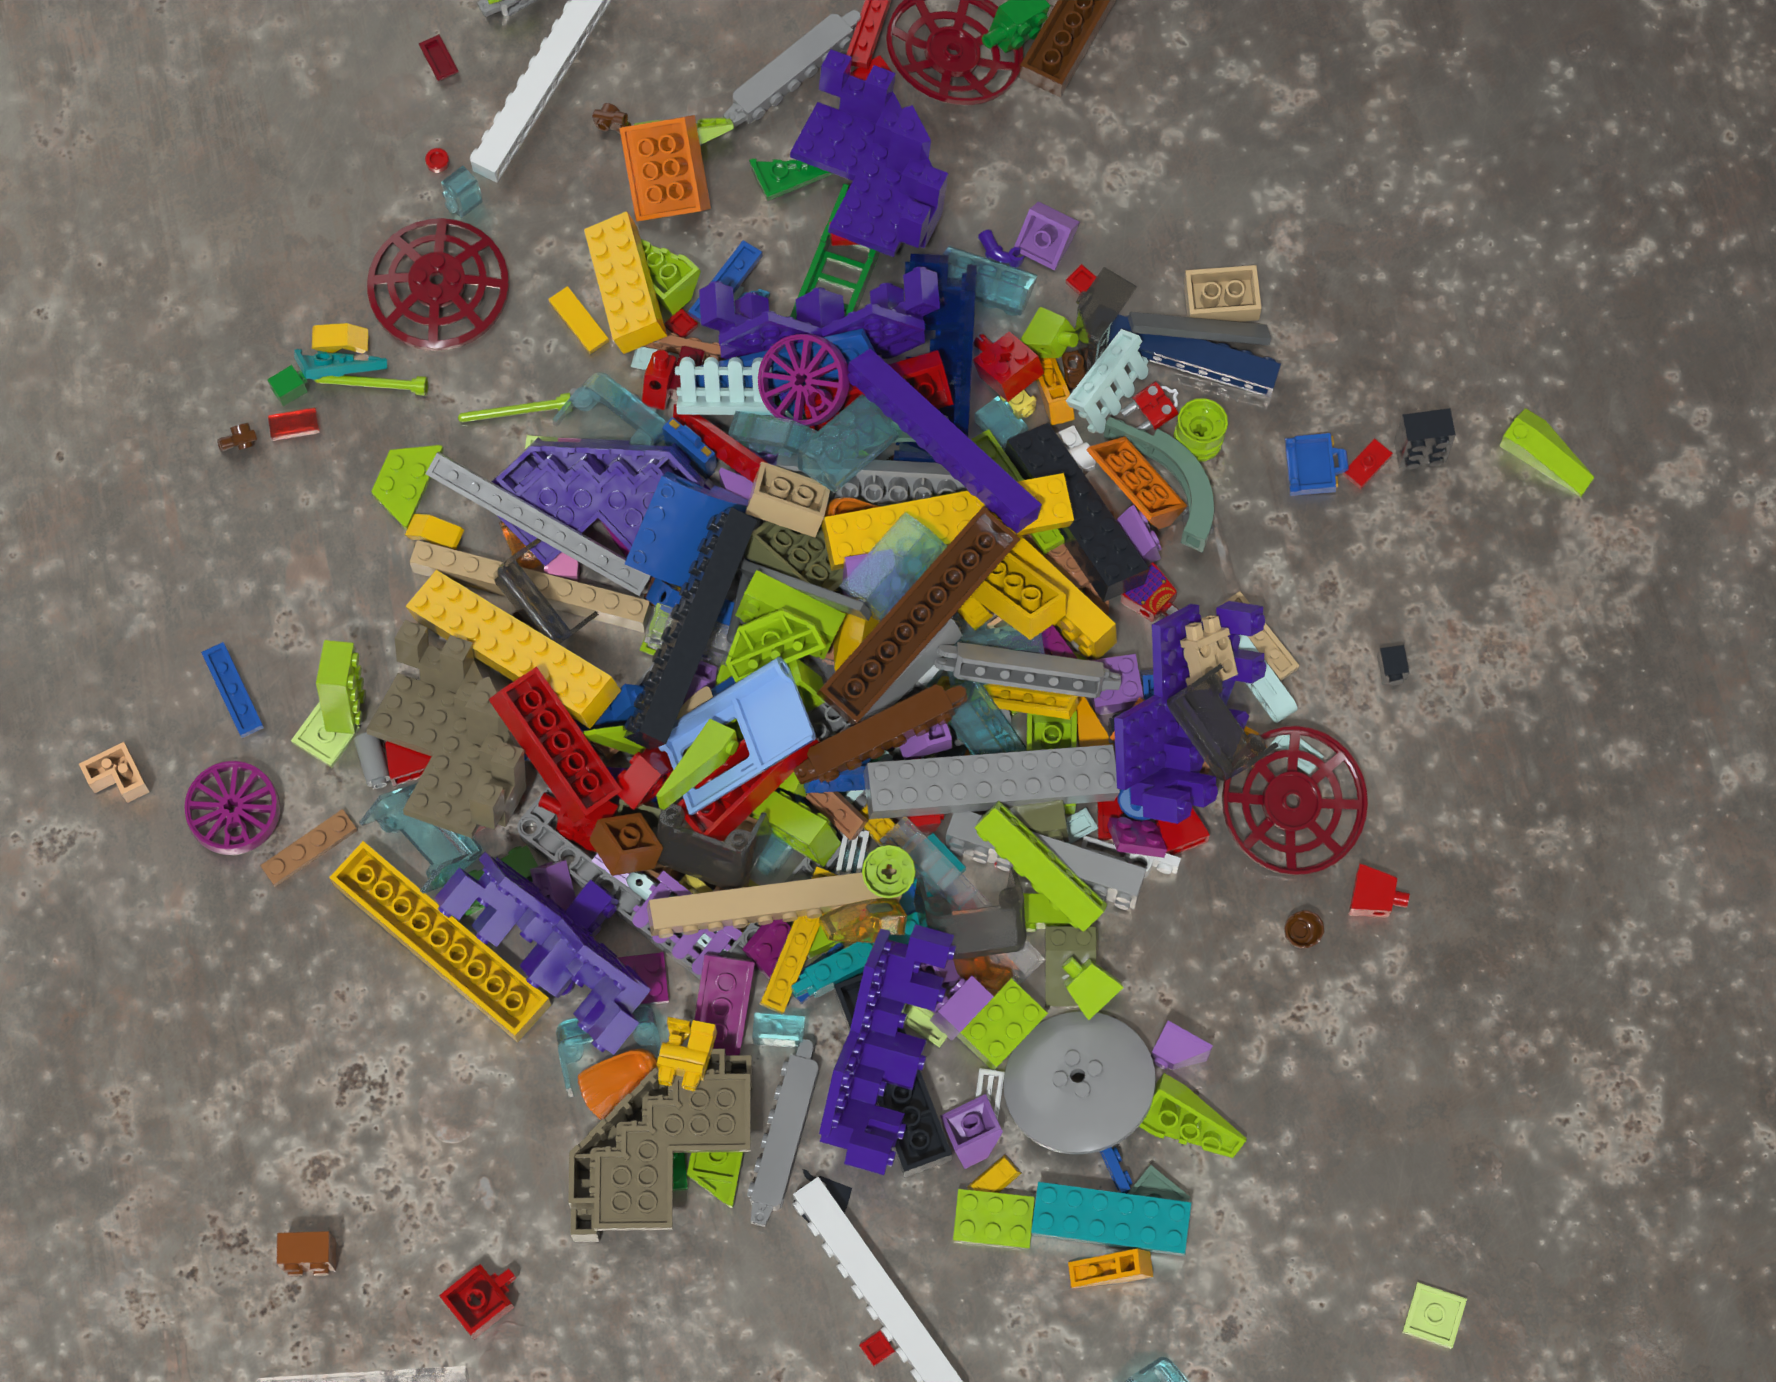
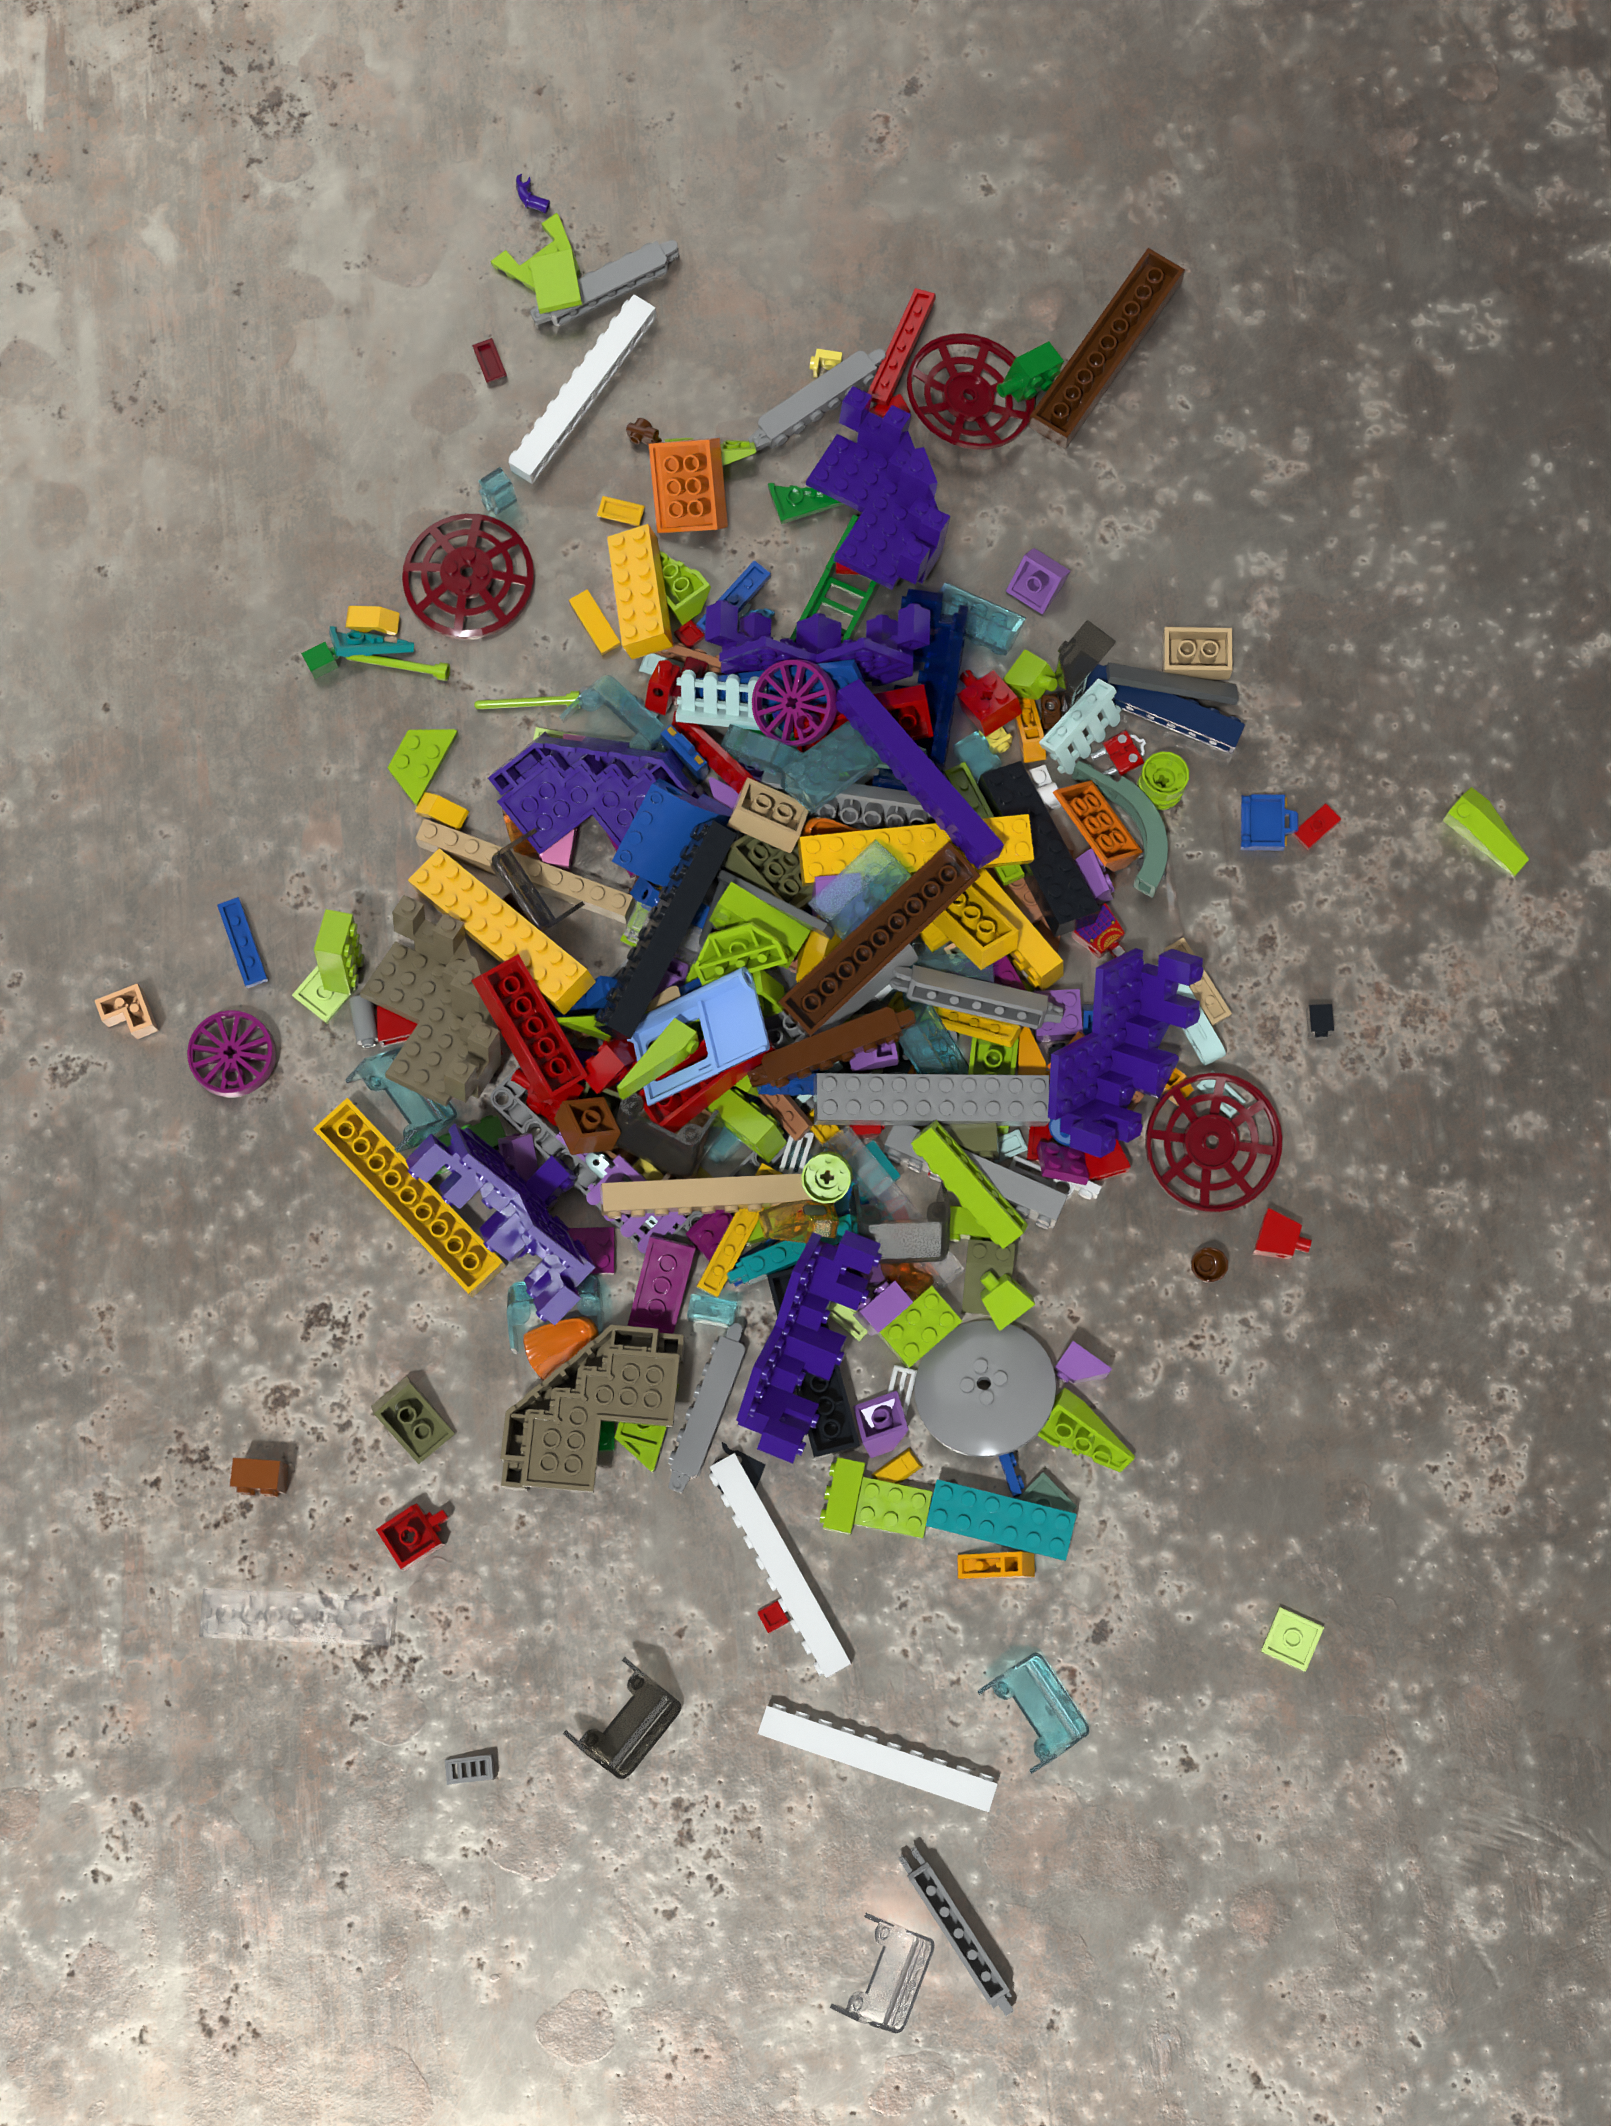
camera: 10 degrees right, 5 degrees up
reddish brown plate [217,423,257,452] -> none
medium nougat plate [260,809,357,887] -> none
clear red plate [268,408,320,441] -> none
red tile [425,148,449,173] -> none
light grey plate [425,452,650,596] -> none
yellow hips [657,1017,717,1091] -> none
dark purple piece [978,229,1025,268] -> none
red tile [1065,264,1099,298] -> none
clear smoke windscreen [1167,663,1278,781] -> none
tan hips [1180,615,1238,690] -> none
black brick [1394,408,1456,470] -> none
none -> olive slope [371,1376,455,1464]
none -> yellow tile [597,496,645,526]
none -> light yellow bracket [810,349,843,378]
none -> lime brick [819,1457,865,1535]

